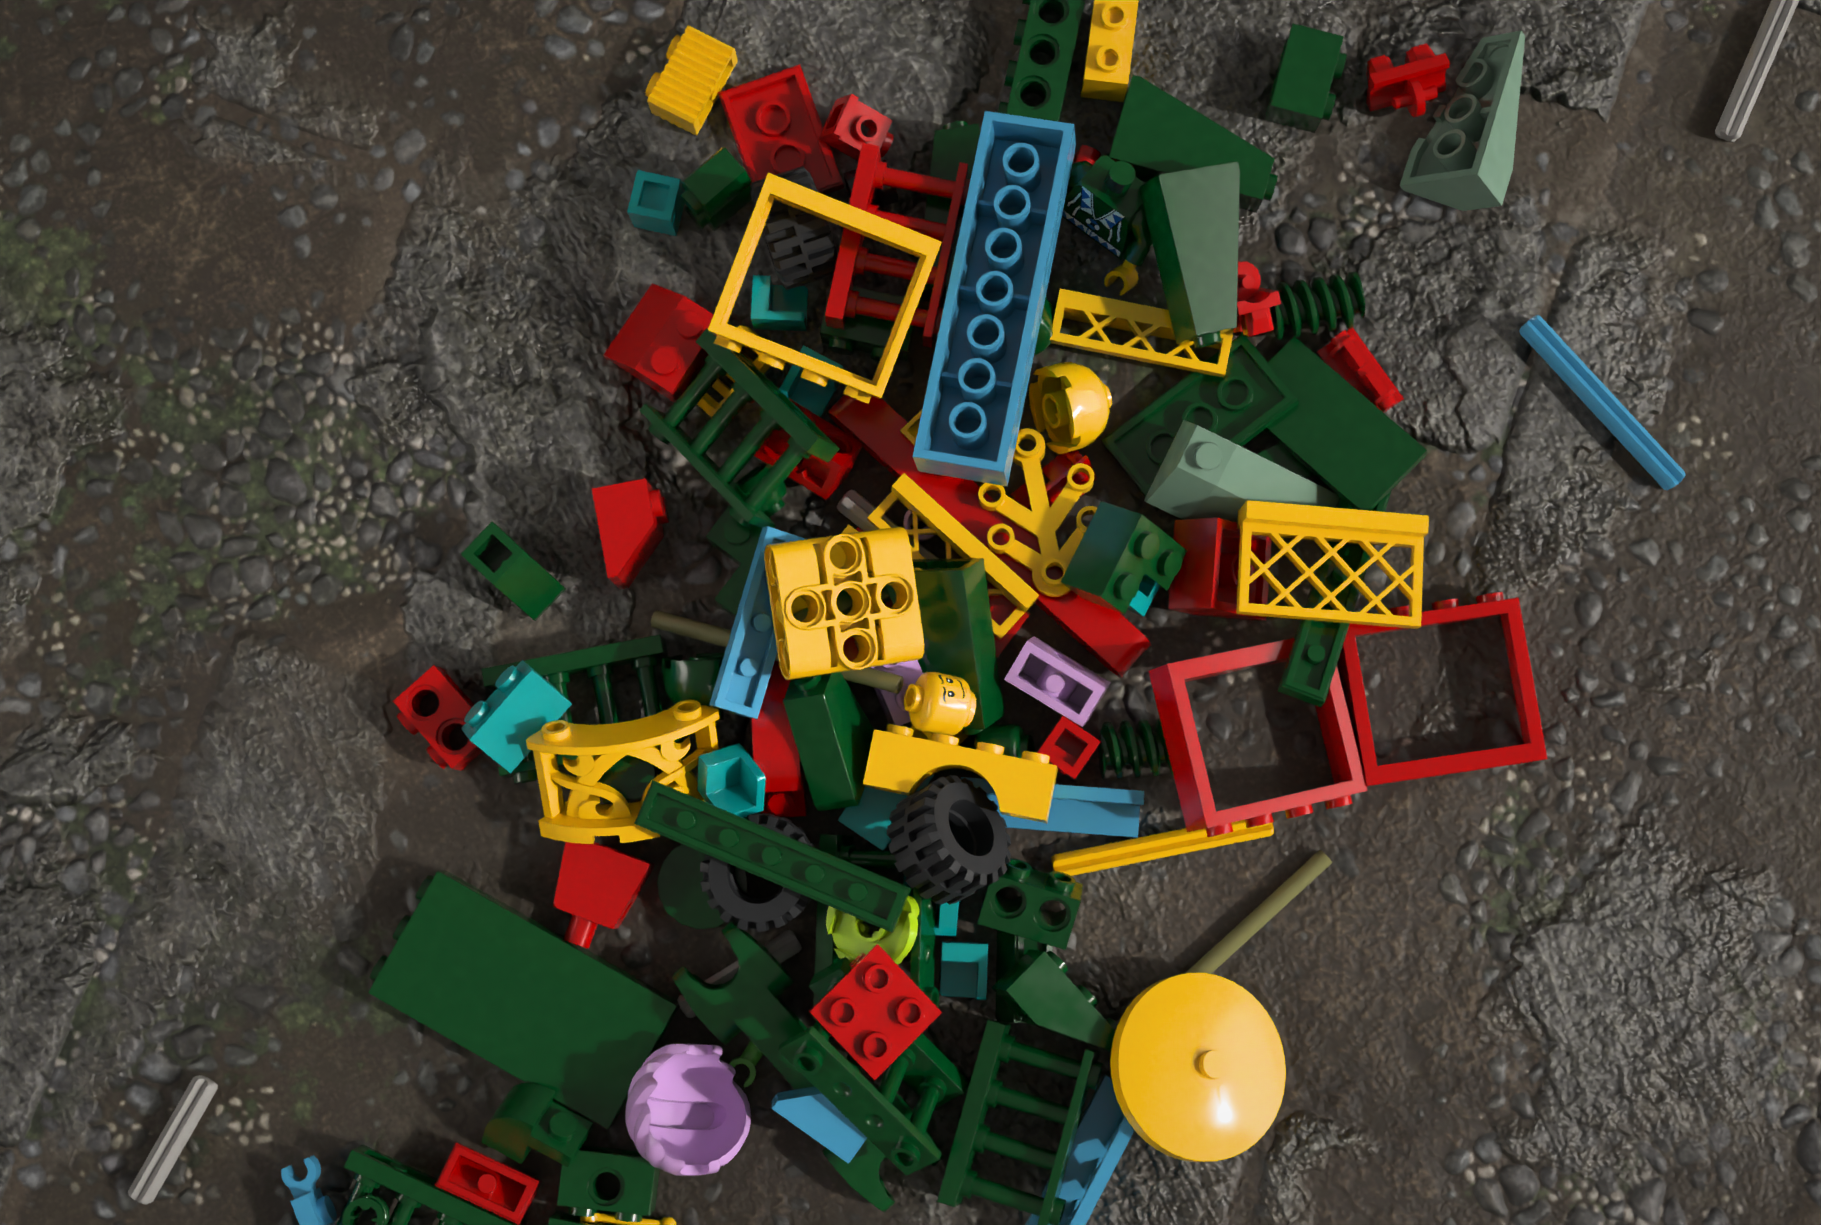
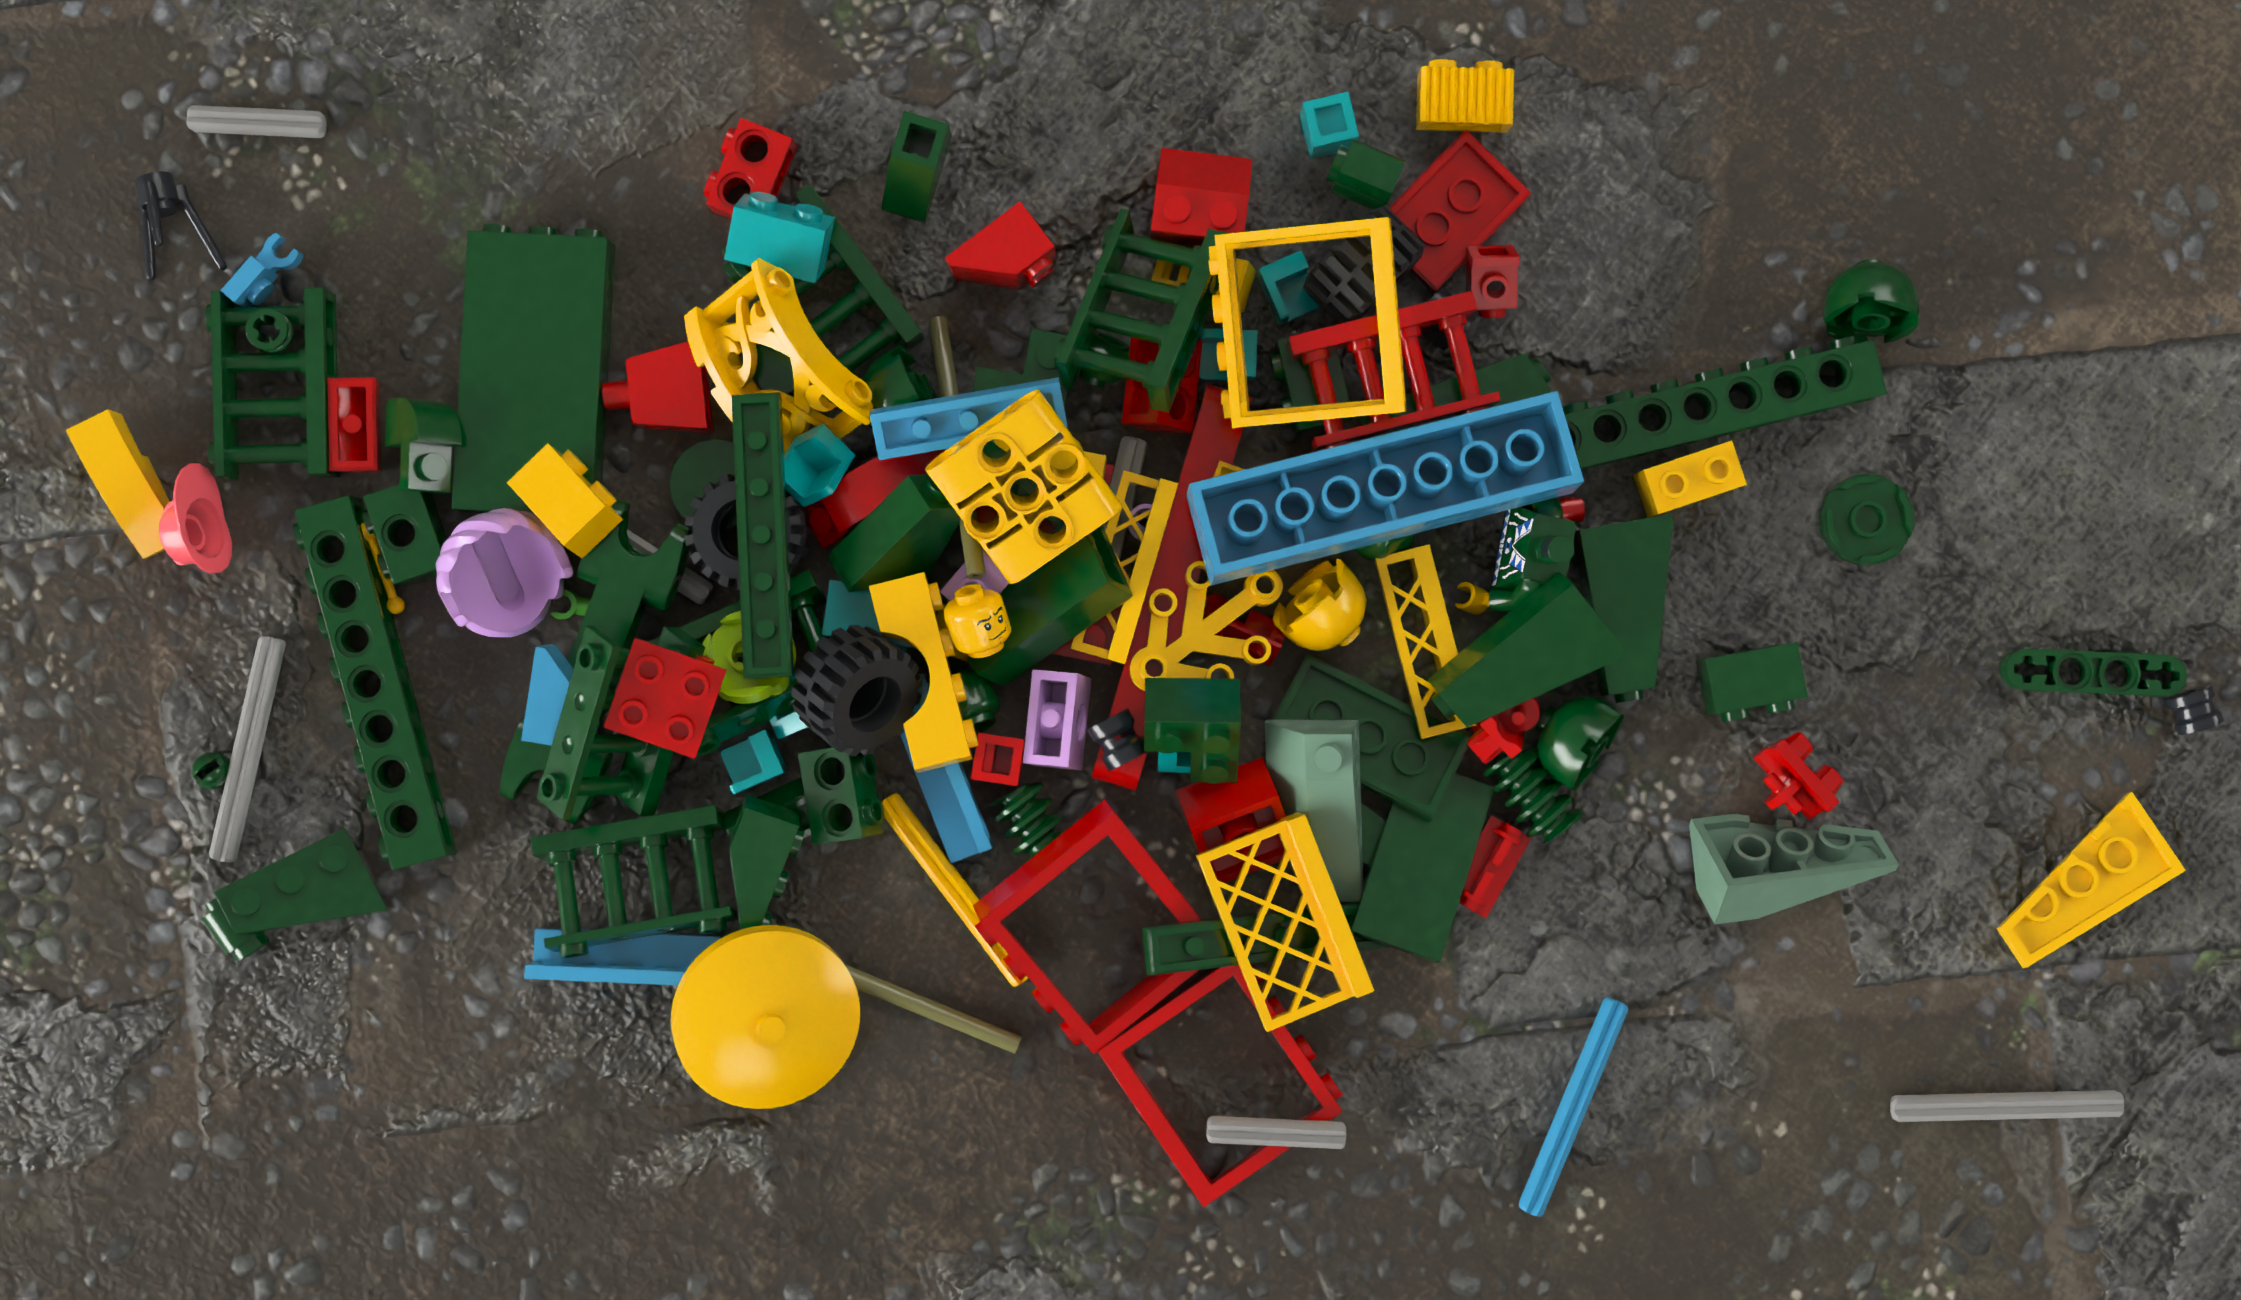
camera: 60 degrees right, 5 degrees up
none -> yellow brick [507,443,623,559]
none -> black wheel [1087,708,1146,771]
none -> light grey axle [1206,1116,1347,1149]
none -> dark green cylinder [1535,696,1624,791]

